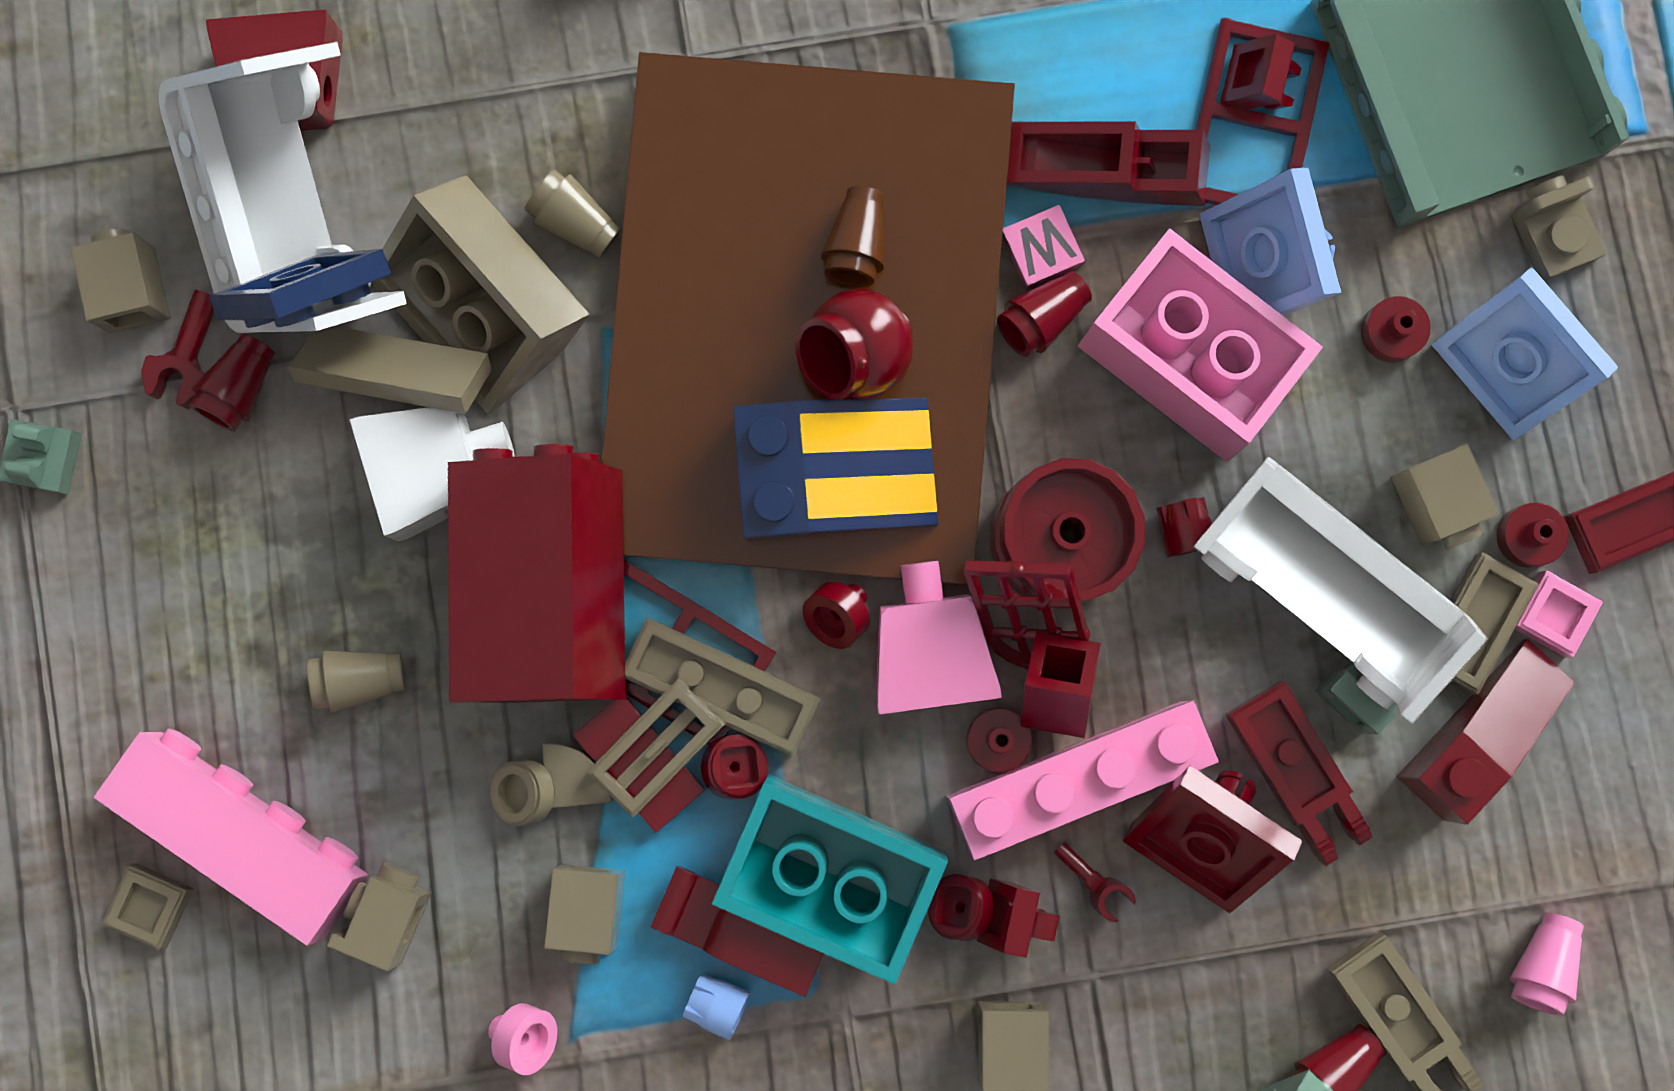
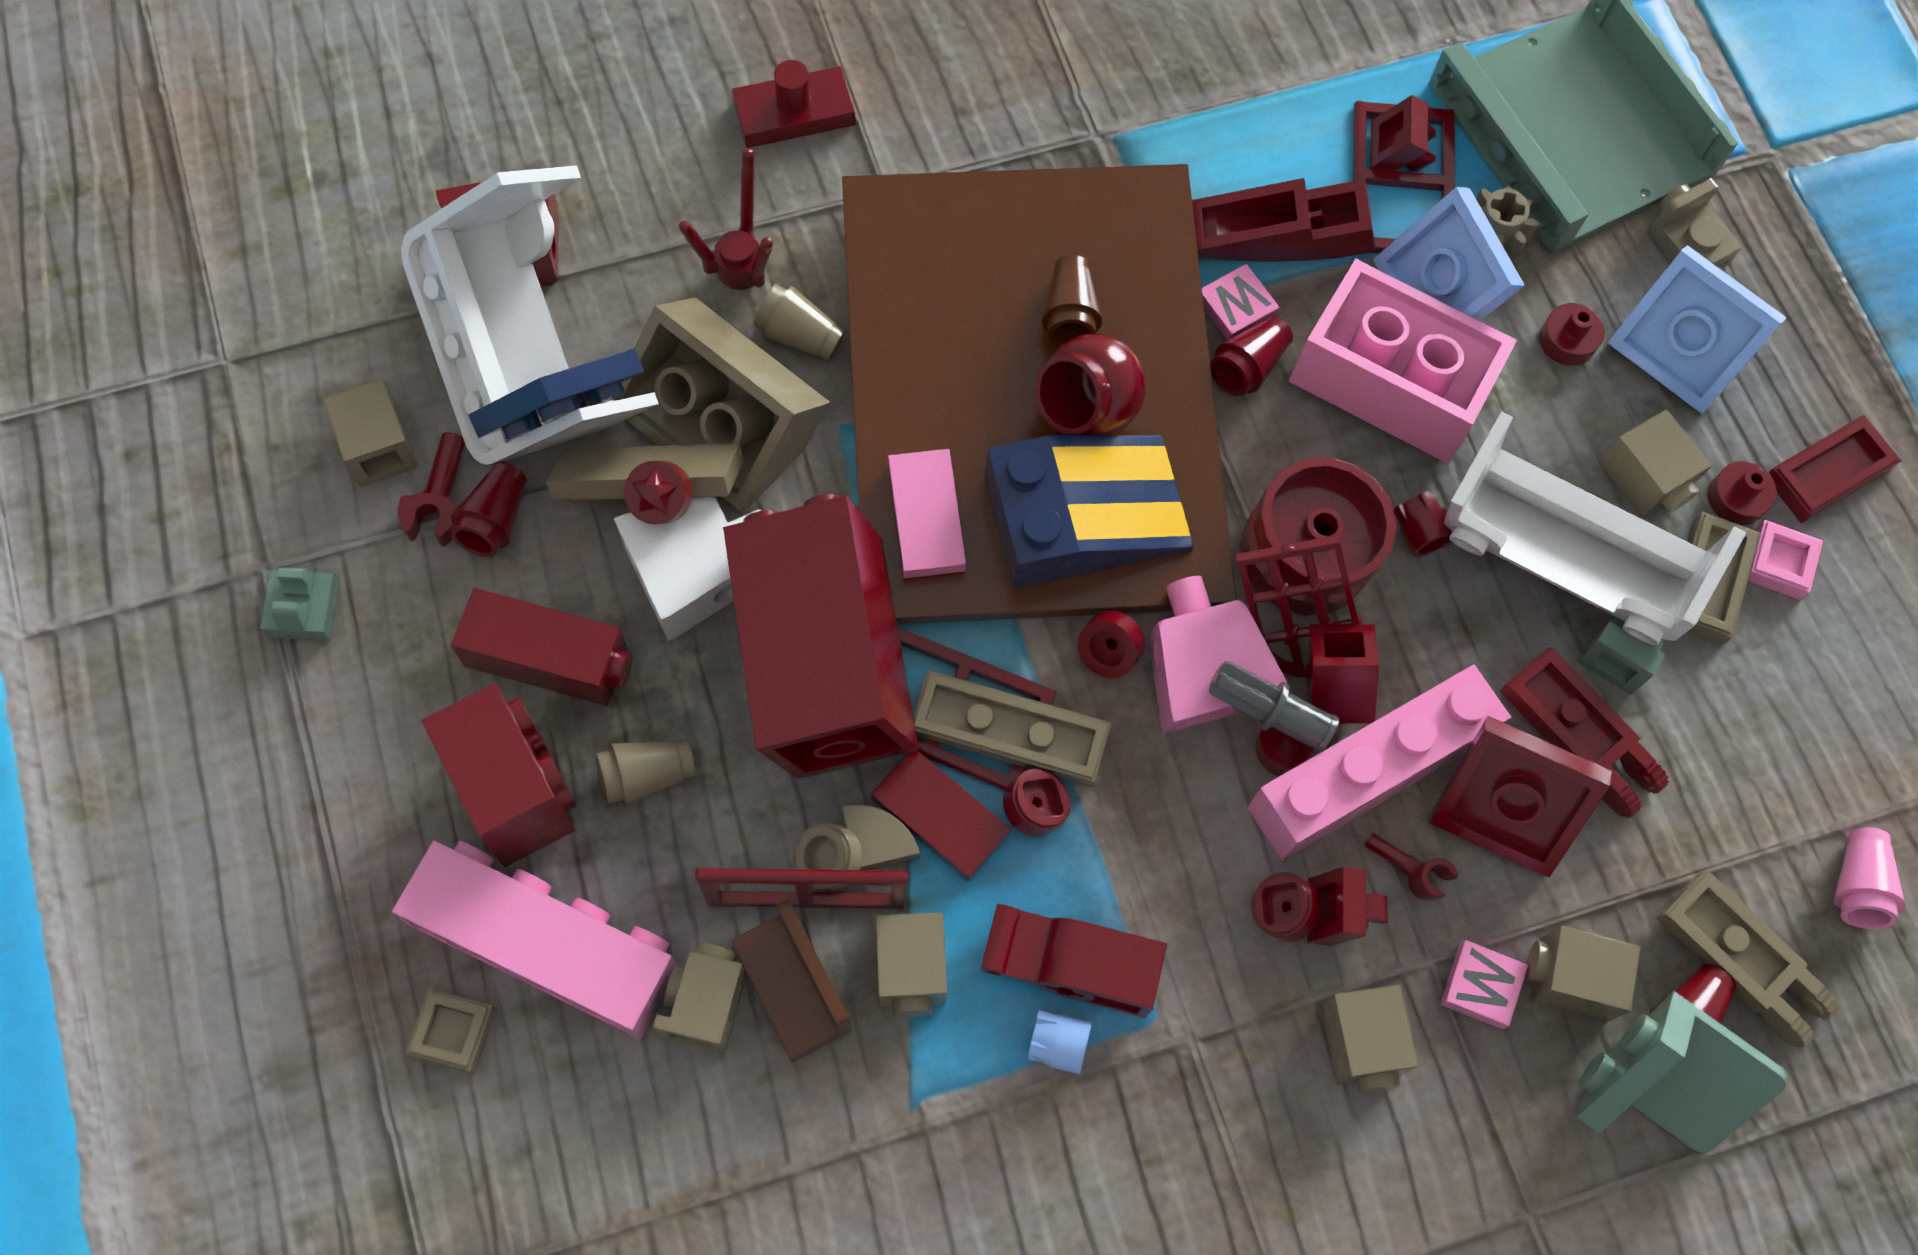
camera: 15 degrees left, 15 degrees down
bright pink tile [488,1003,557,1075] -> none
dark tan tile [587,678,726,818] -> none
teal slope [712,775,948,985] -> none
dark red slope [1396,639,1575,825] -> none
none -> dark red brick [421,683,577,868]
none -> dark red brick [451,588,633,706]
none -> dark red tile [624,461,692,525]
none -> dark red plant [679,148,773,290]
none -> dark red window [695,868,909,909]
none -> reddish brown panel [731,900,851,1063]
none -> bright pink tile [888,449,966,579]
none -> dark grey axle [1209,661,1339,753]
none -> bright pink tile [1440,940,1528,1030]
none -> dark tan gear [1476,185,1539,258]
none -> dark tan brick [1526,925,1641,1022]

